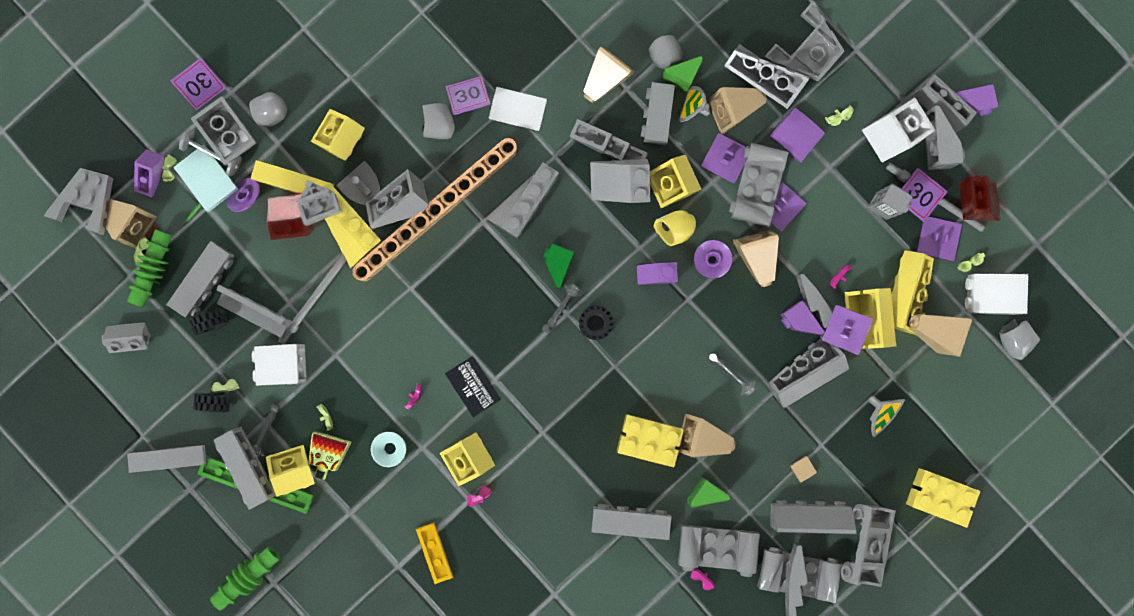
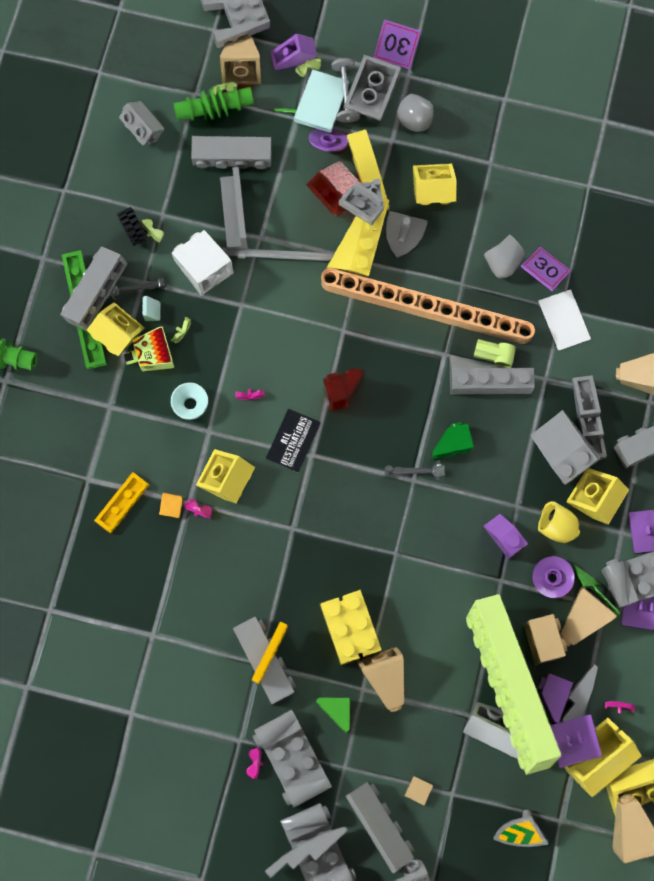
camera: 60 degrees right, 10 degrees down
light grey slope [127,445,207,473] -> none
black tyre [189,308,228,335] -> none
light grey slope [365,169,429,229] -> none
black tyre [579,305,614,340] -> none
dark grey piece [710,351,756,396] -> none
none -> light aqua slope [143,296,161,321]
none -> slope [159,492,184,519]
none -> yellow tile [251,622,288,684]
none -> clear red slope [323,368,364,412]
none -> yellowish green brick [466,594,561,775]
none -> yellowish green piece [474,339,516,368]
none -> tan brick [524,614,567,665]
none -> bright green piece [573,564,620,615]

